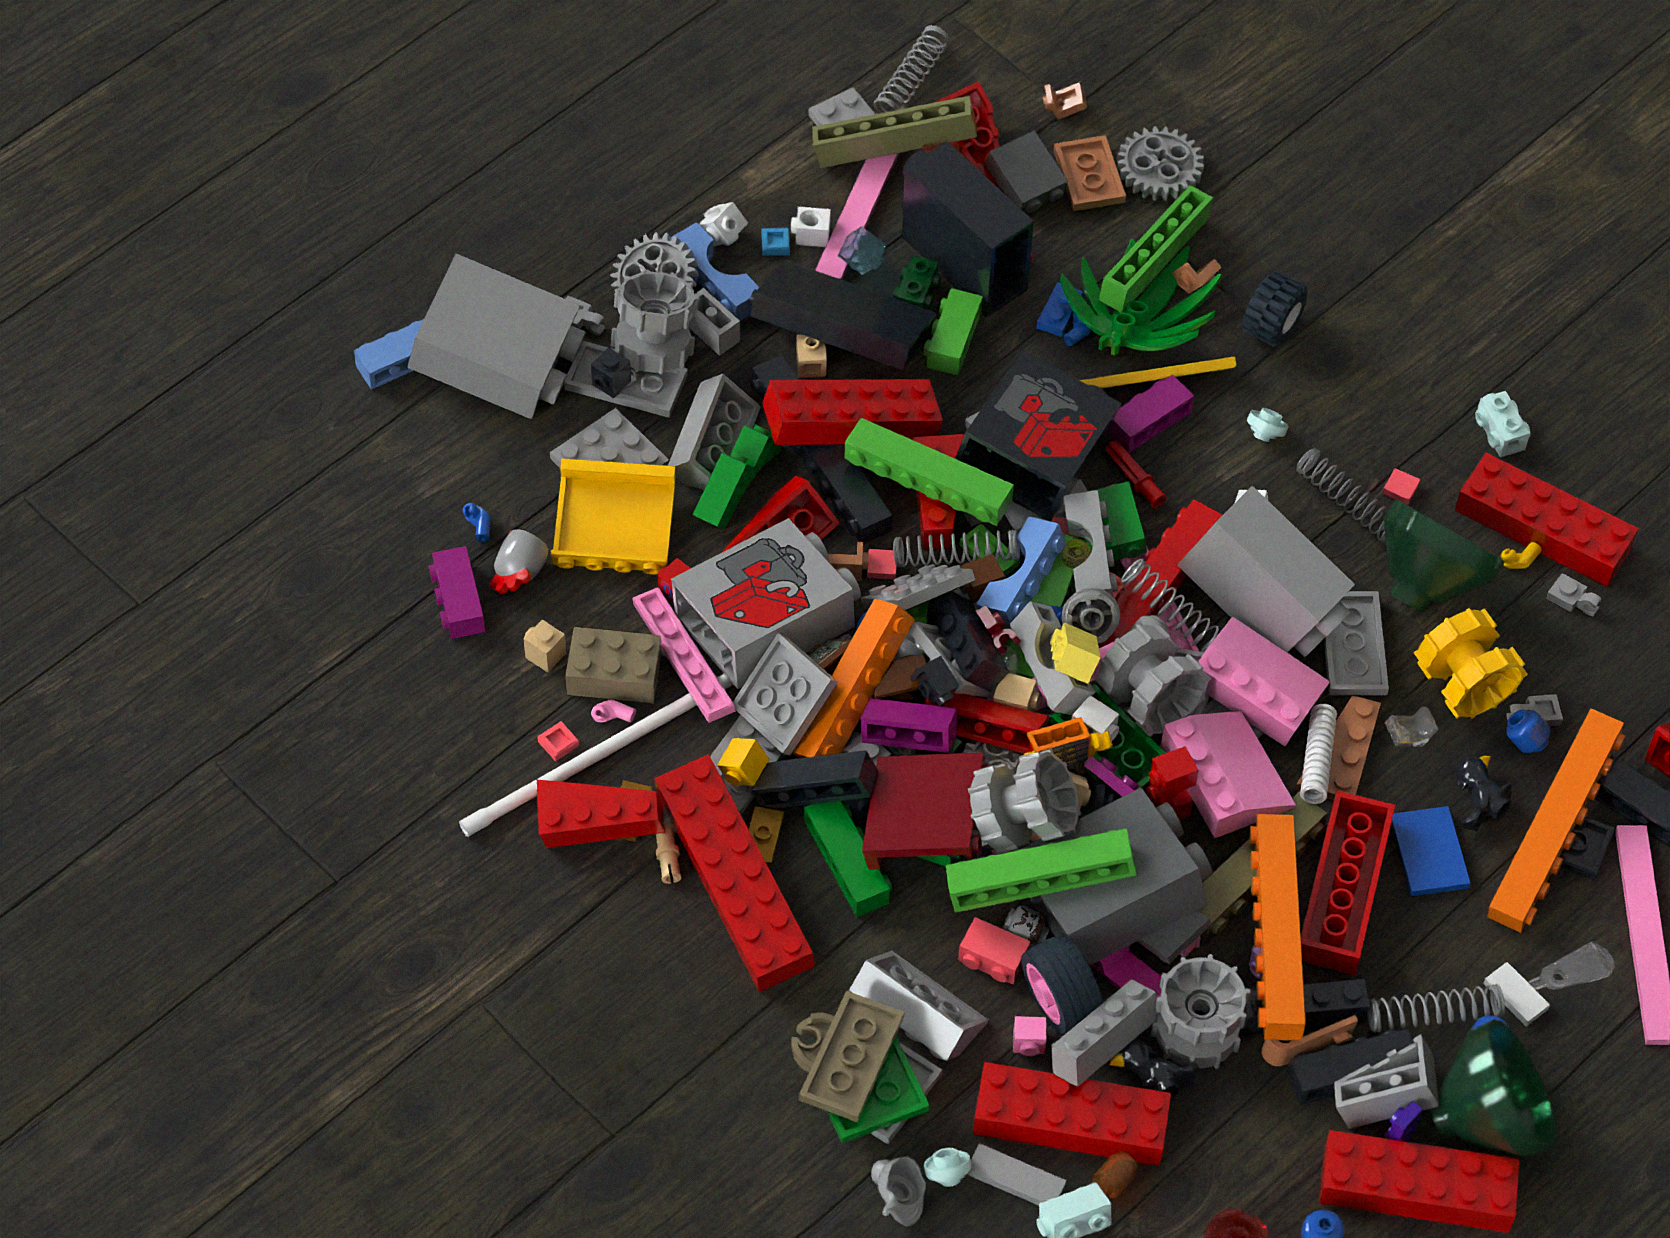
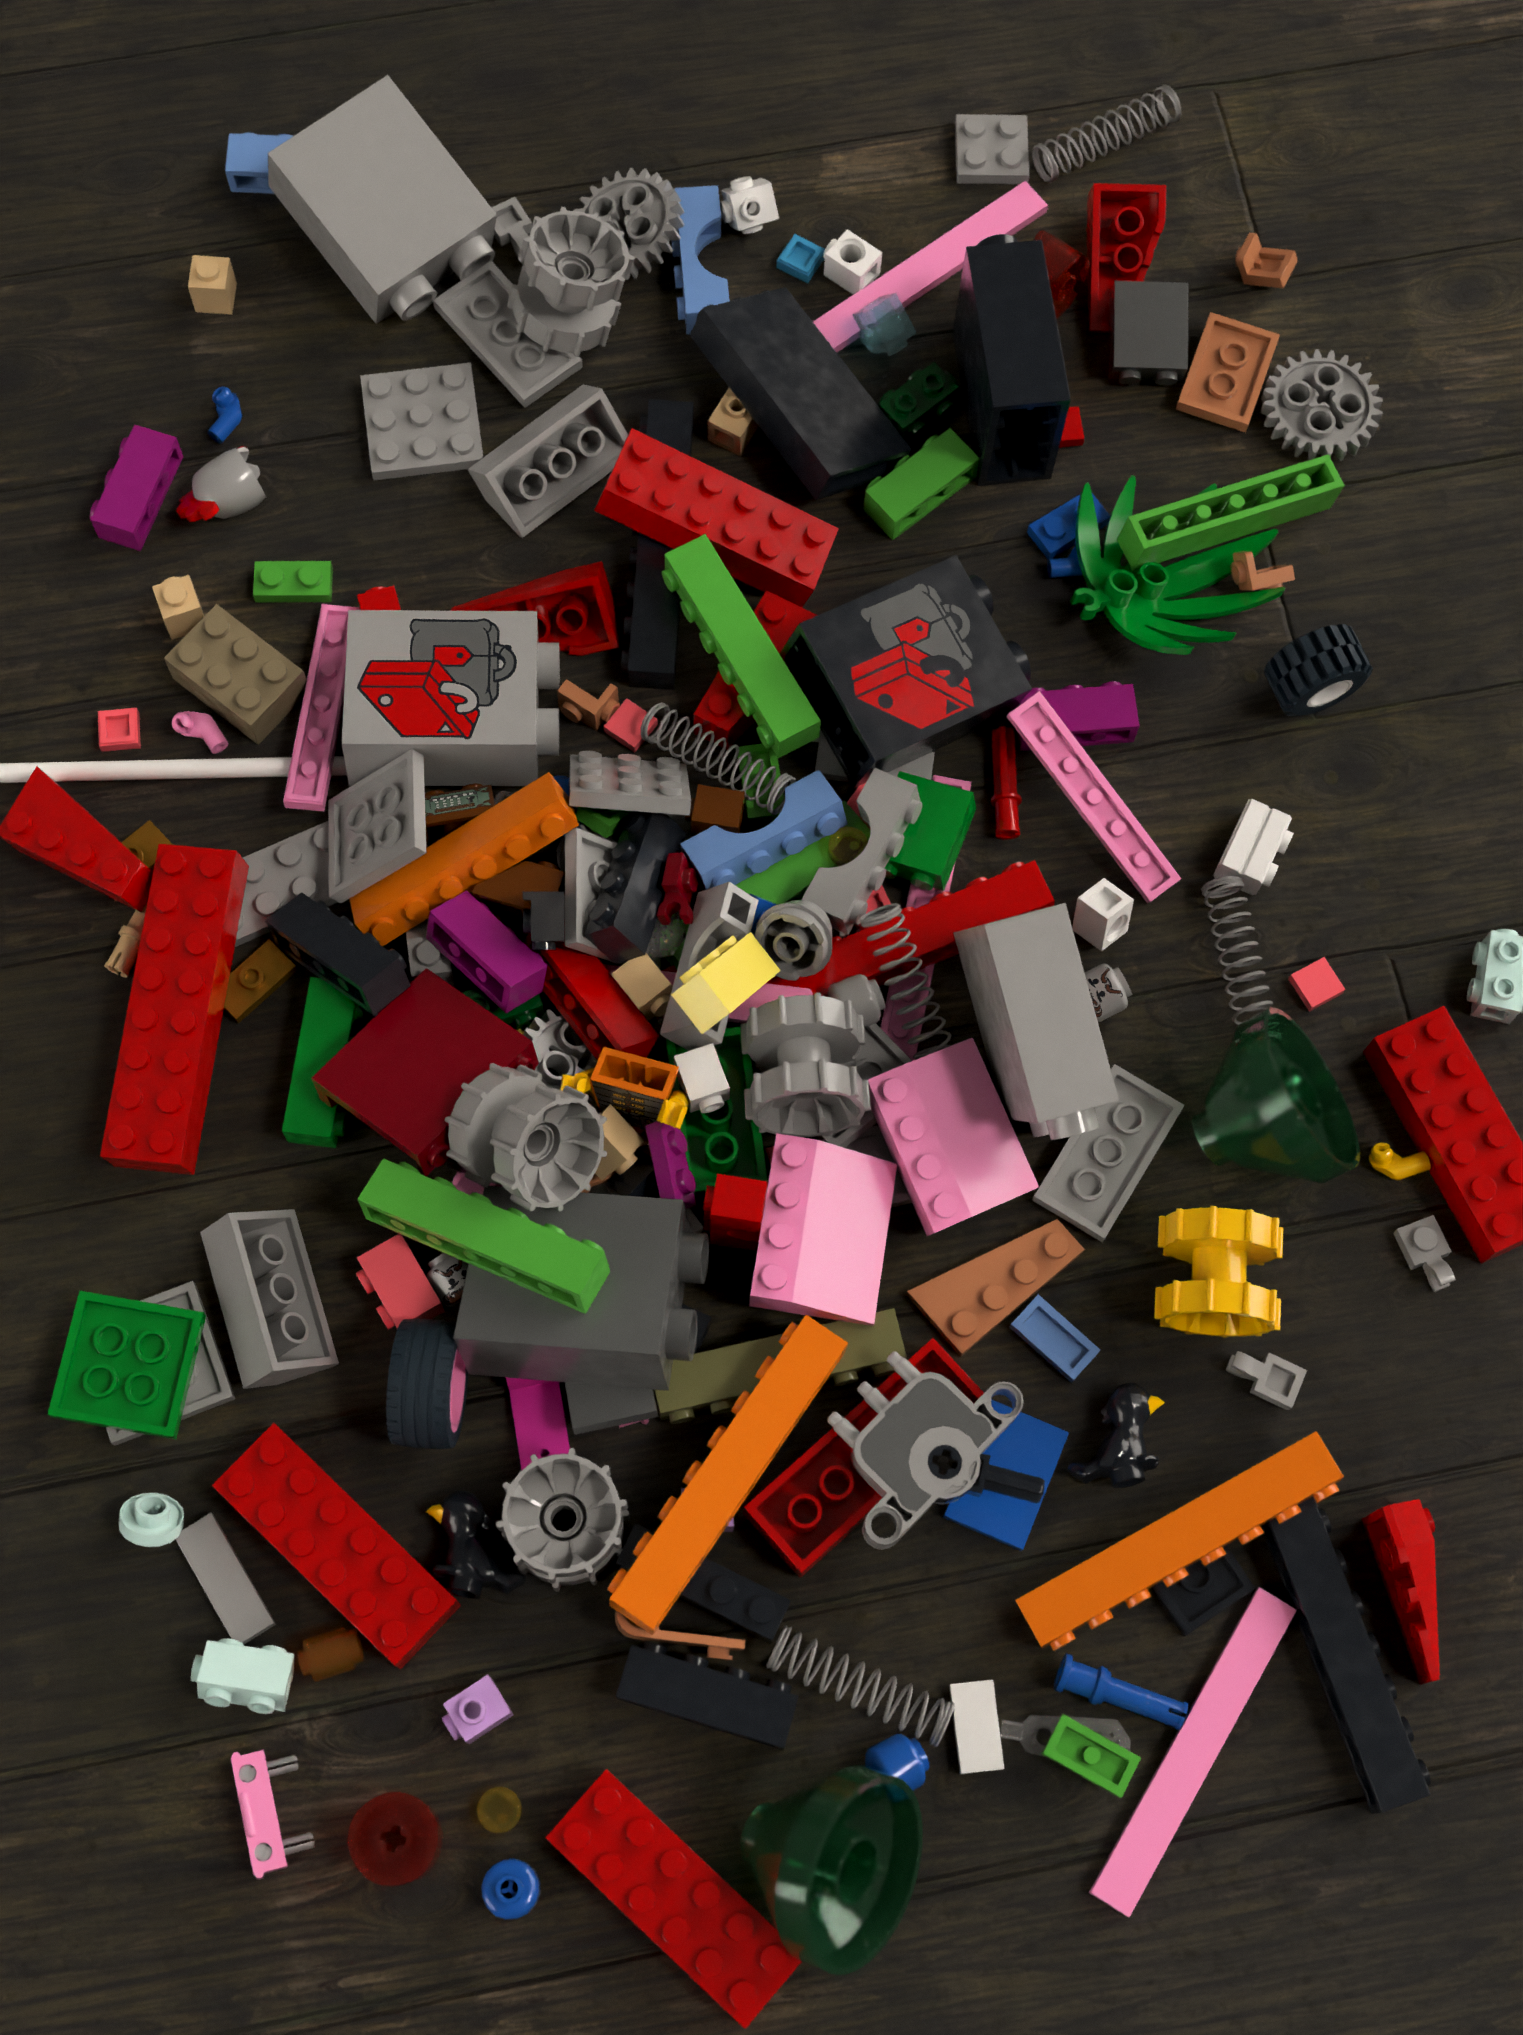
camera: 30 degrees right, 15 degrees up
yellow panel [551,458,676,575] -> none
black brick [591,347,631,399] -> none
light grey brick [689,288,740,356] -> none
green arch [693,424,783,529] -> none
yellow brick [717,738,770,786] -> none
dark tan plate [791,991,905,1122] -> none
olive brick [812,96,977,168] -> none
light grey hair [871,1157,926,1226] -> none
bright pink plate [1013,1016,1046,1056] -> none
light grey brick [1052,979,1157,1087] -> none
yellow tile [1080,357,1236,388] -> none
light aqua plate [1247,408,1289,442] -> none
white piece [1300,704,1337,804] -> none
light grey wedge [1334,1035,1439,1129] -> none
clear bracket [1385,707,1438,747] -> none
dark purple plate [1386,1101,1423,1142] -> none
blue head [1506,709,1551,753] -> none
none -> tan brick [188,255,237,315]
none -> bright green plate [253,561,333,602]
none -> lavender brick [442,1675,514,1744]
none -> clear yellow tile [477,1787,522,1833]
none -> piece [827,1351,1045,1550]
none -> bright pink plate [1006,691,1181,904]
none -> medium blue tile [1009,1294,1100,1383]
none -> bright green plate [1041,1714,1141,1798]
none -> blue pin [1054,1653,1188,1730]
none -> white brick [1213,799,1294,895]

